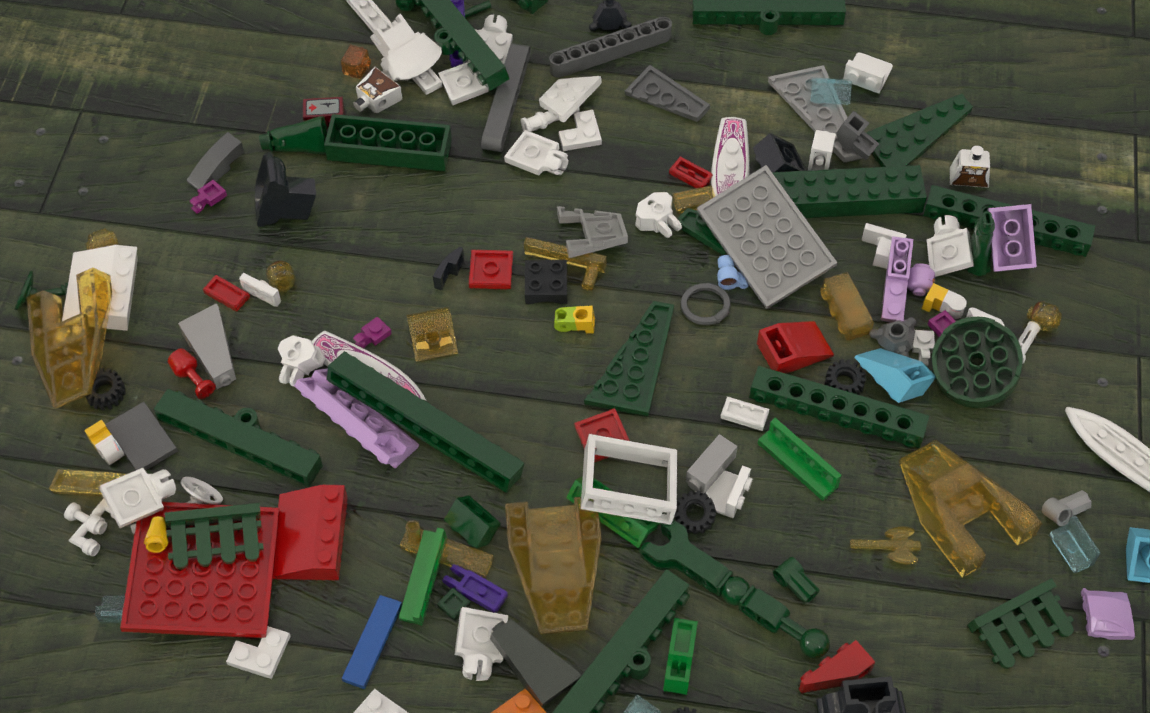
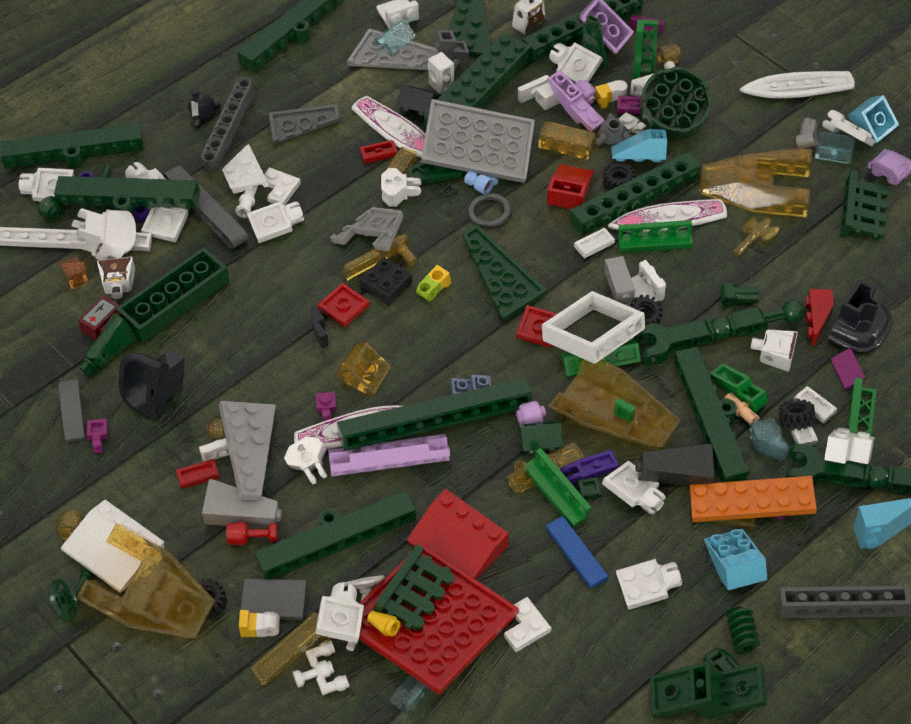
camera: 50 degrees left, 5 degrees down
none -> light grey wing [219,401,276,500]
none -> sand blue slope [450,375,491,395]
none -> lavender head [516,401,546,425]
none -> white piece [608,199,727,233]
none -> green tile [614,398,636,423]
none -> magenta slope [629,15,666,34]
none -> green fence [633,19,658,80]
none -> light nougat pin [724,392,760,426]
none -> white torso [750,330,798,372]
none -> white plate [822,110,876,147]

